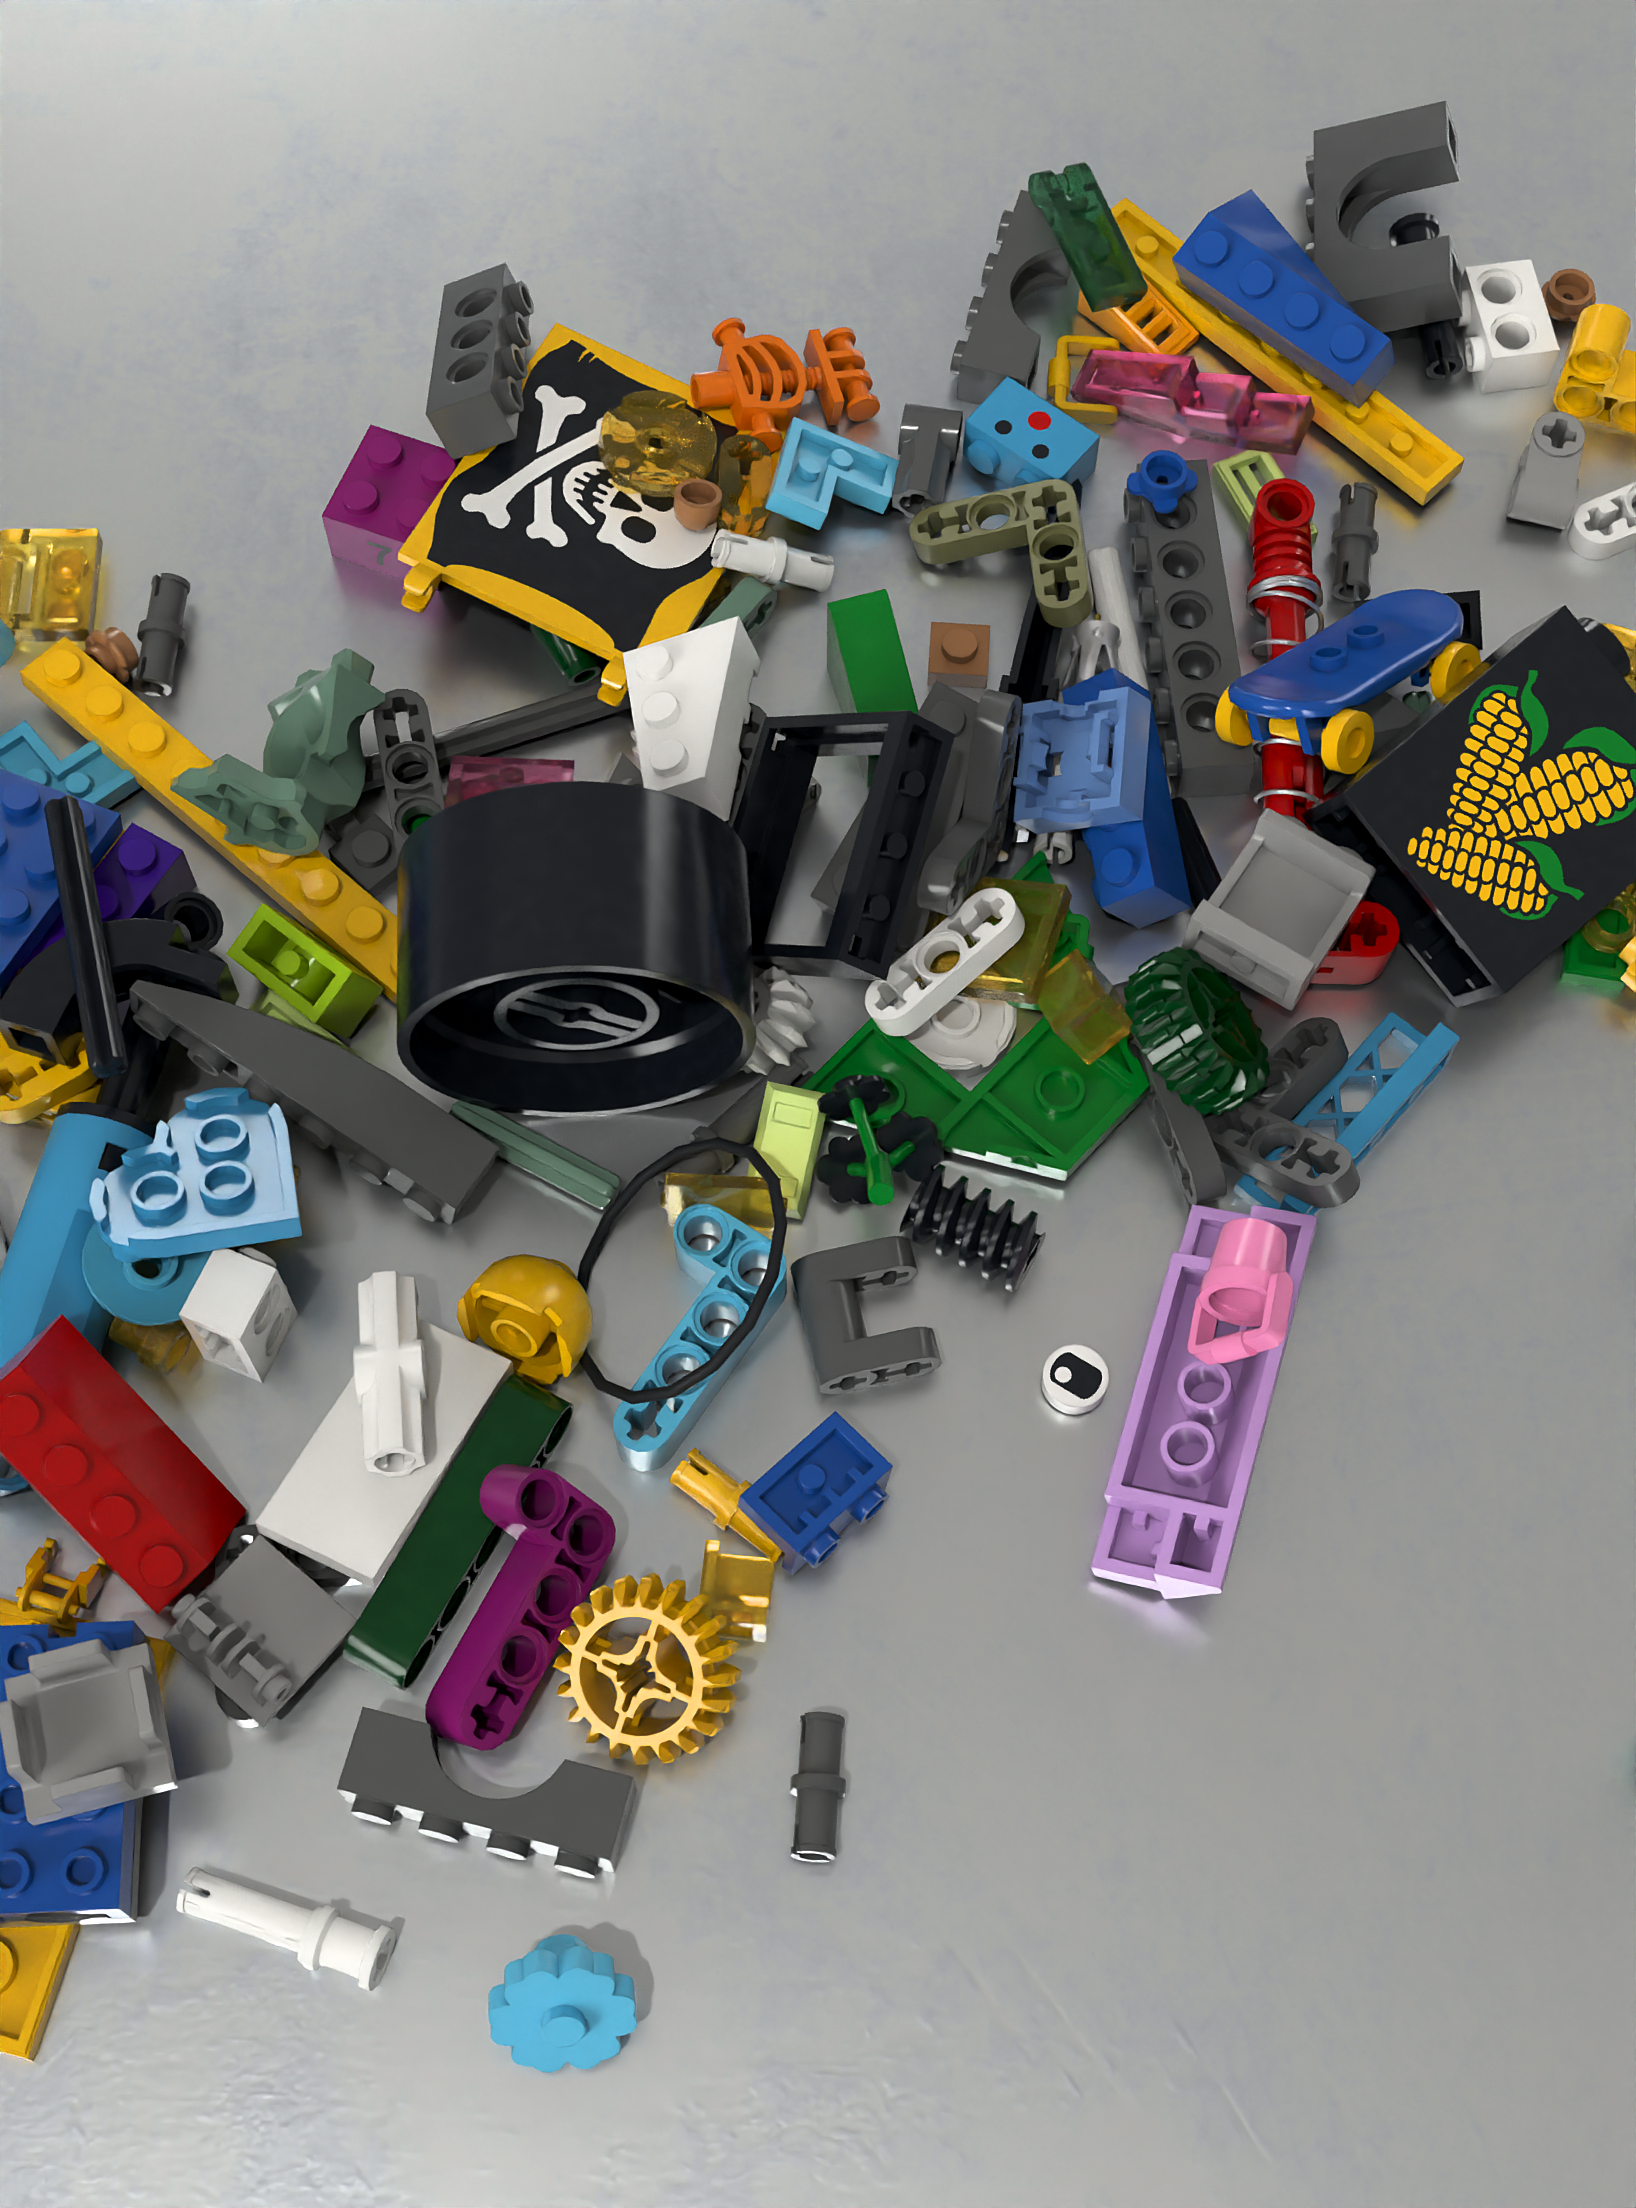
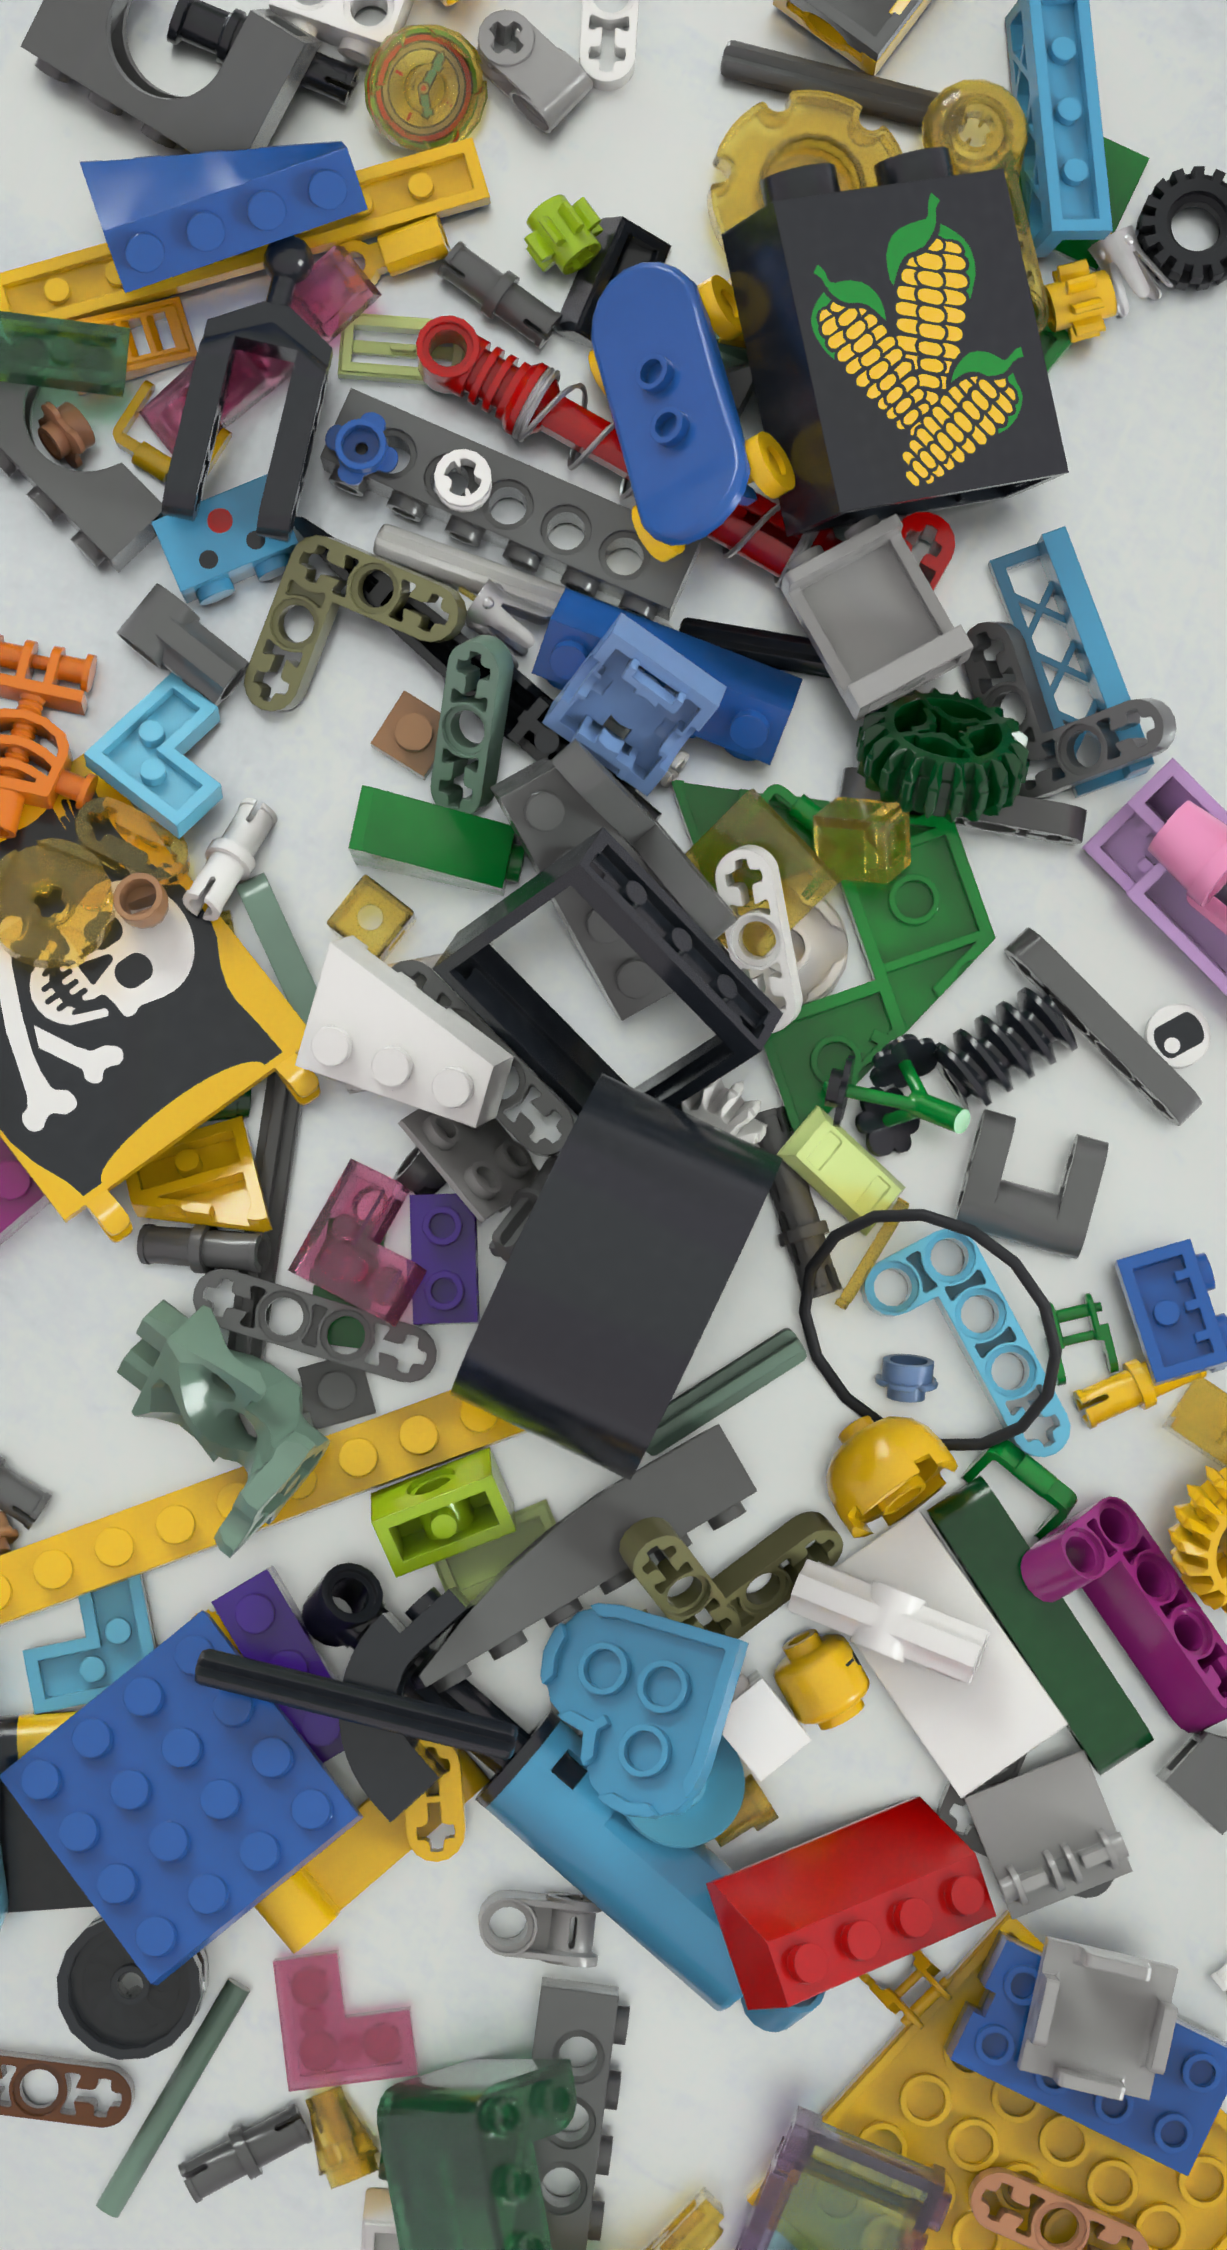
camera: 65 degrees left, 20 degrees up
none -> nougat plate [37,402,95,469]
none -> yellow wing [126,1116,273,1233]
none -> dark grey pin [137,1224,271,1274]
none -> black piece [162,235,333,543]
none -> clear yellow piece [327,874,417,962]
none -> yellow bar [335,215,451,293]
none -> clear yellow tile [364,24,488,153]
none -> sand green beam [430,635,514,814]
none -> white bush [434,449,492,513]
none -> lime gear [524,194,603,275]
none -> olive beam [619,1511,843,1639]
none -> yellow head [774,1629,870,1730]
none -> medium blue plate [875,1354,938,1403]
none -> green piece [961,1440,1077,1540]
none -> dark grey beam [1004,928,1202,1126]
none -> green piece [1044,1293,1119,1386]

